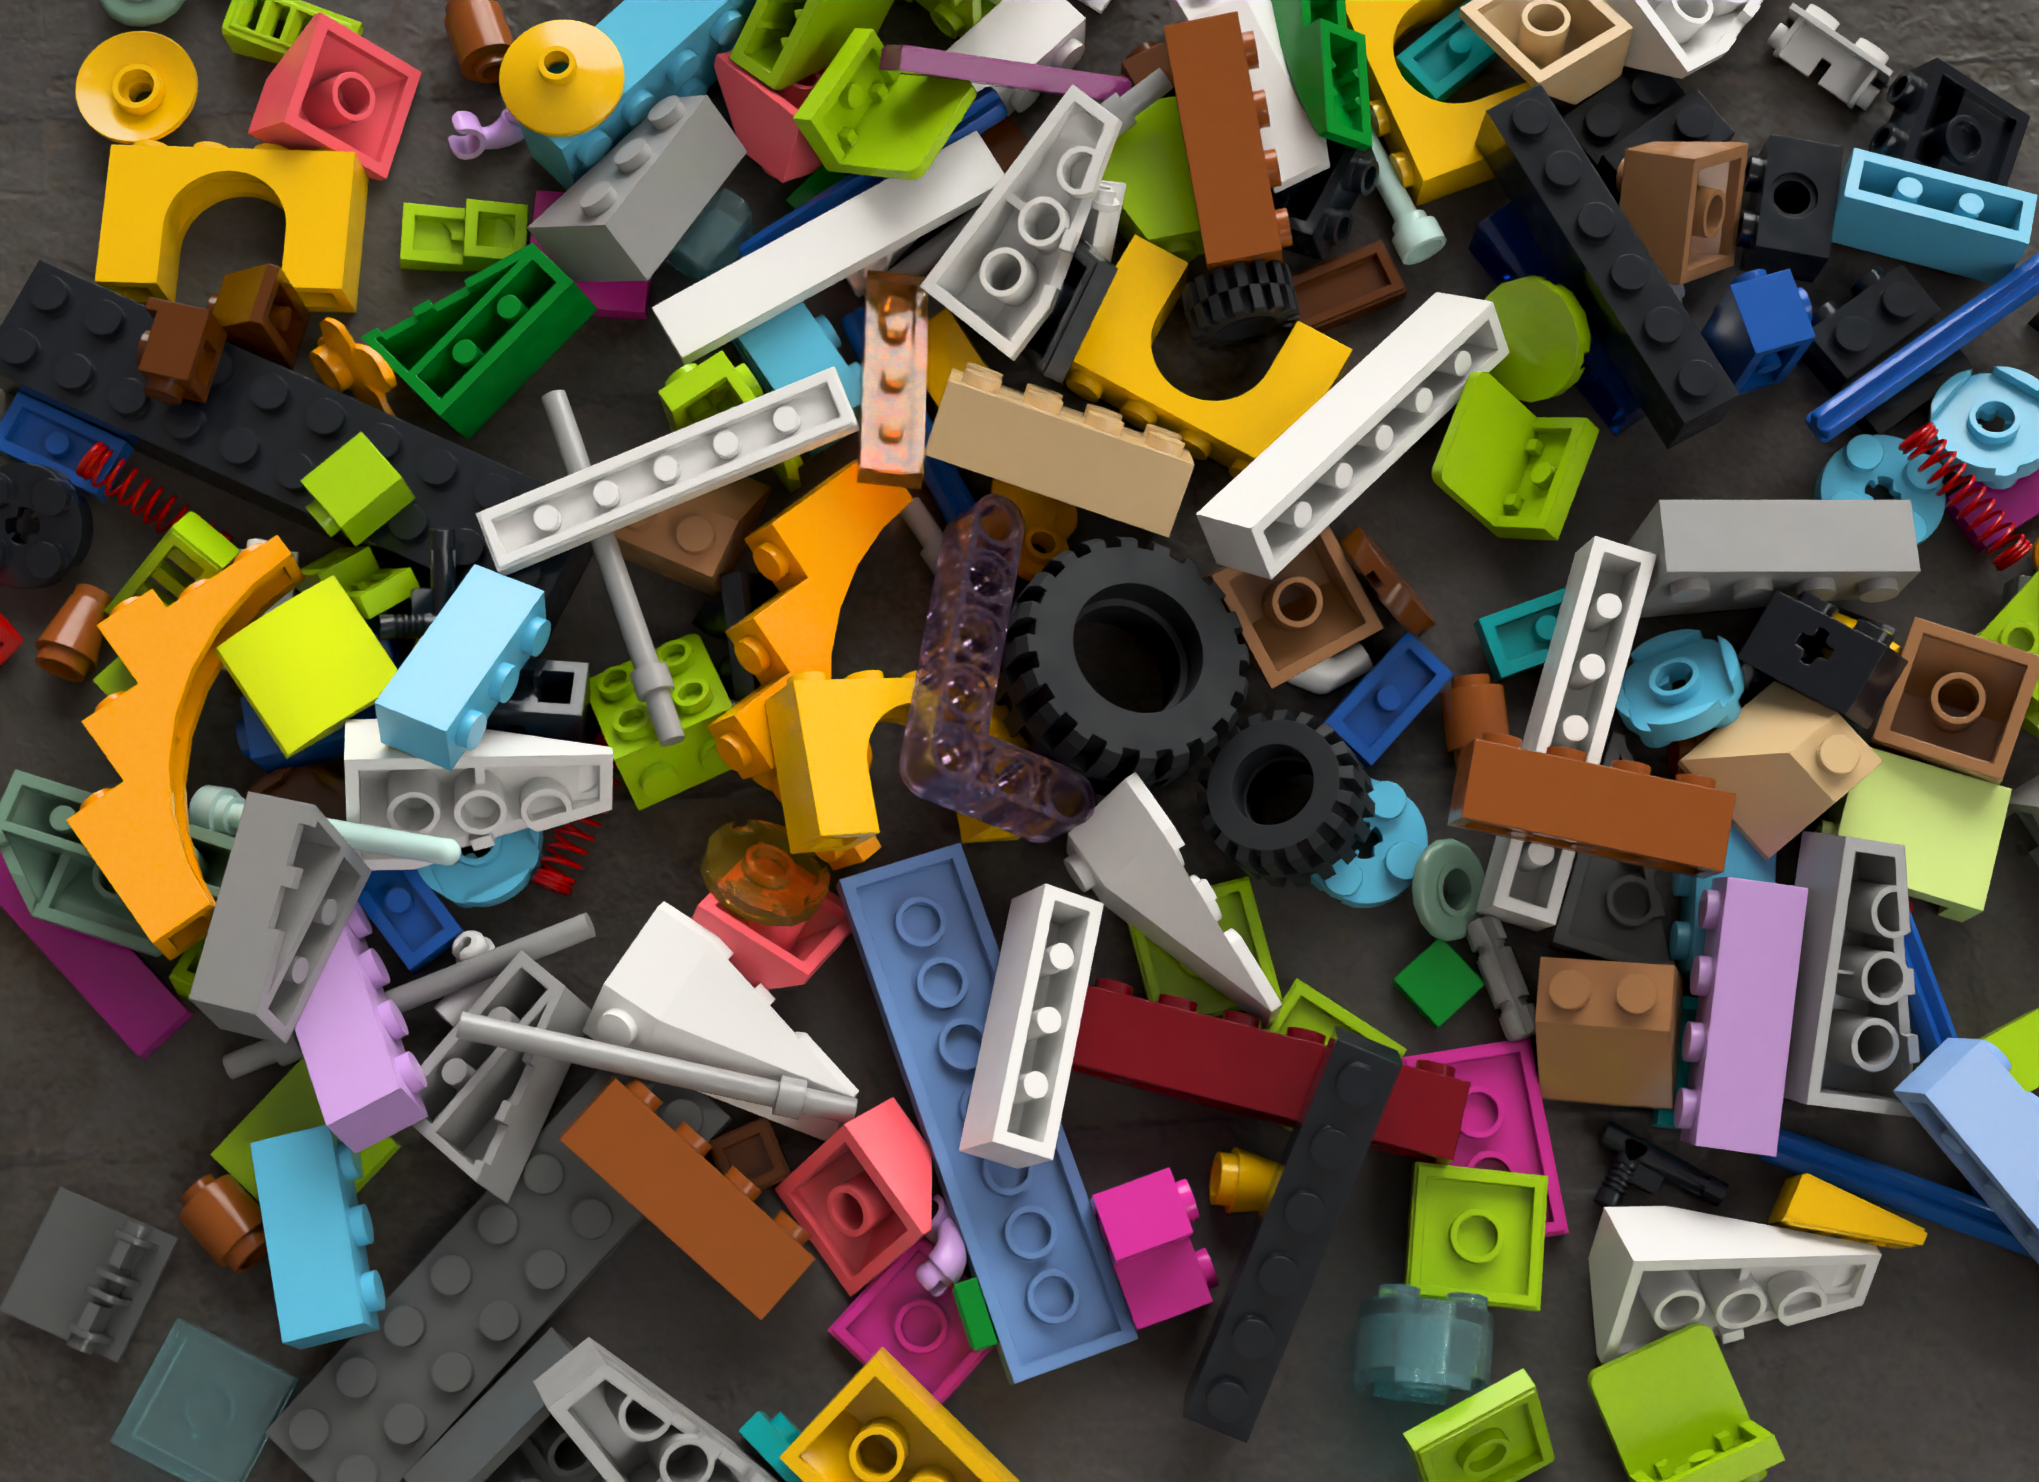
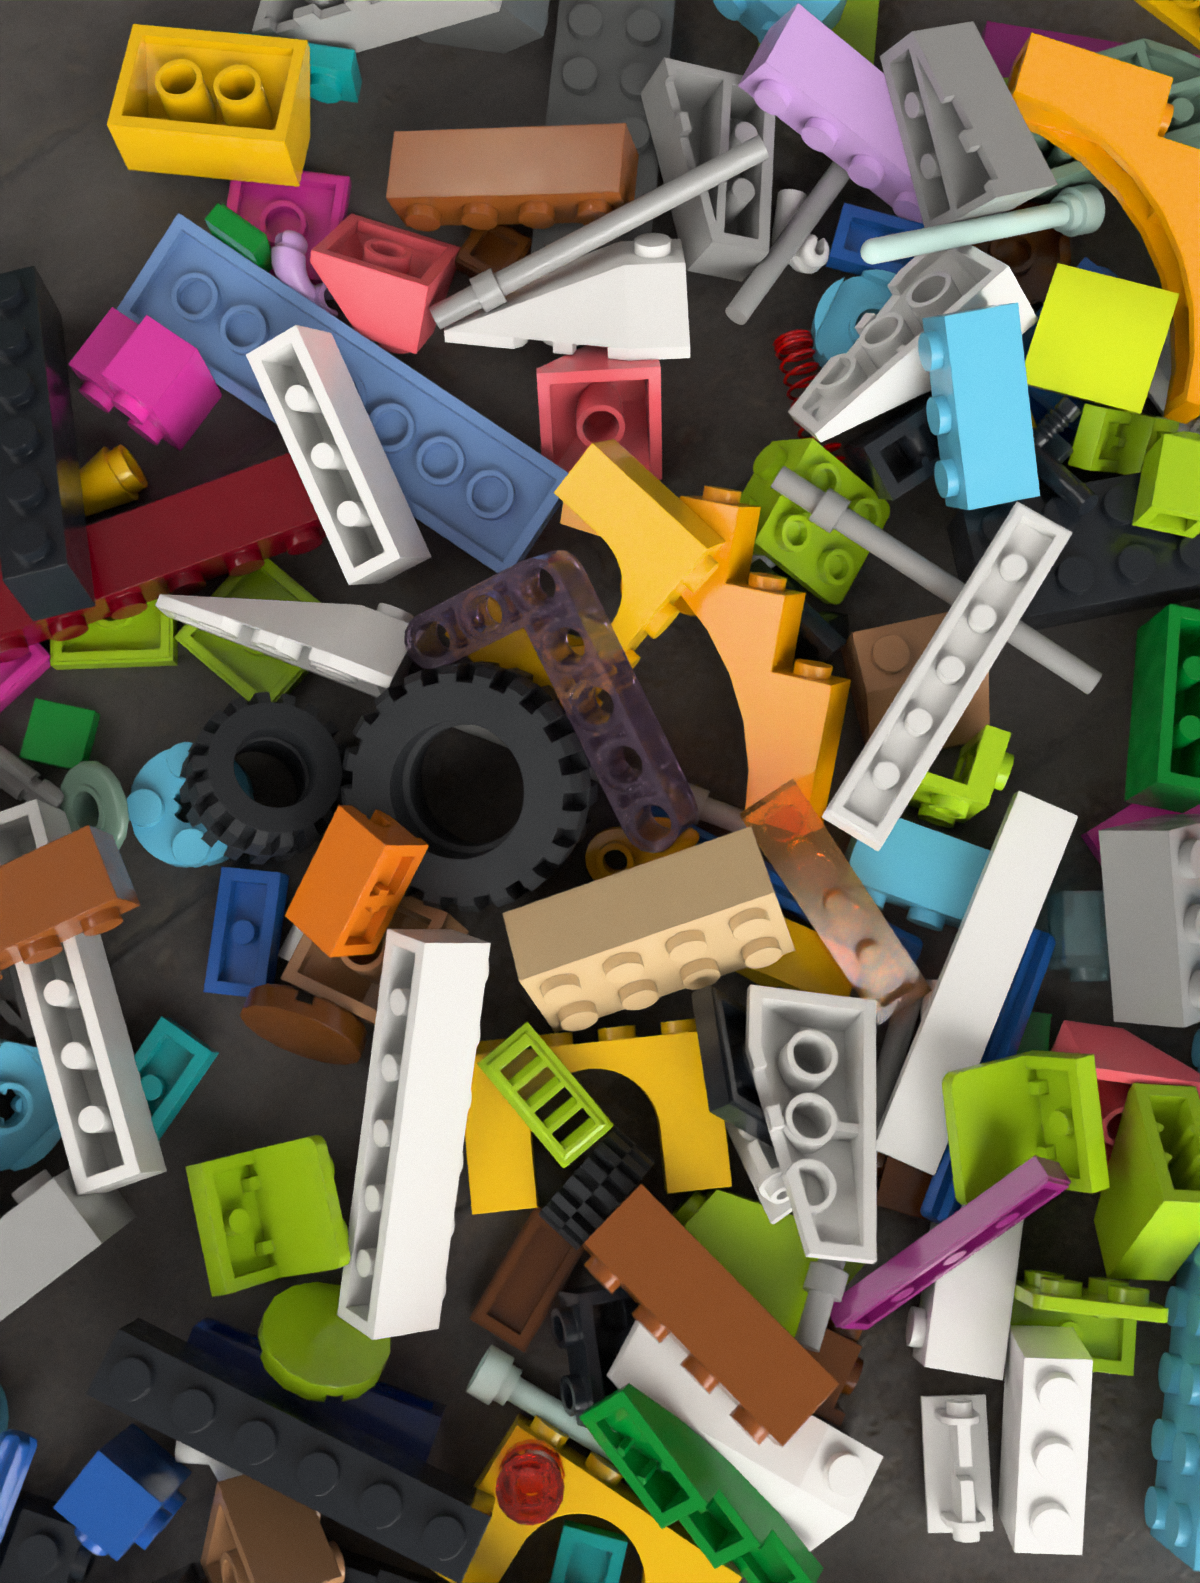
camera: 140 degrees right, 5 degrees up
clear yellow tile [700,820,831,926] -> none
dark orange brick [1440,674,1510,769] -> none
none -> orange hinge [285,805,429,957]
none -> lime slope [477,1022,614,1169]
none -> clear red wheel [495,1439,565,1526]

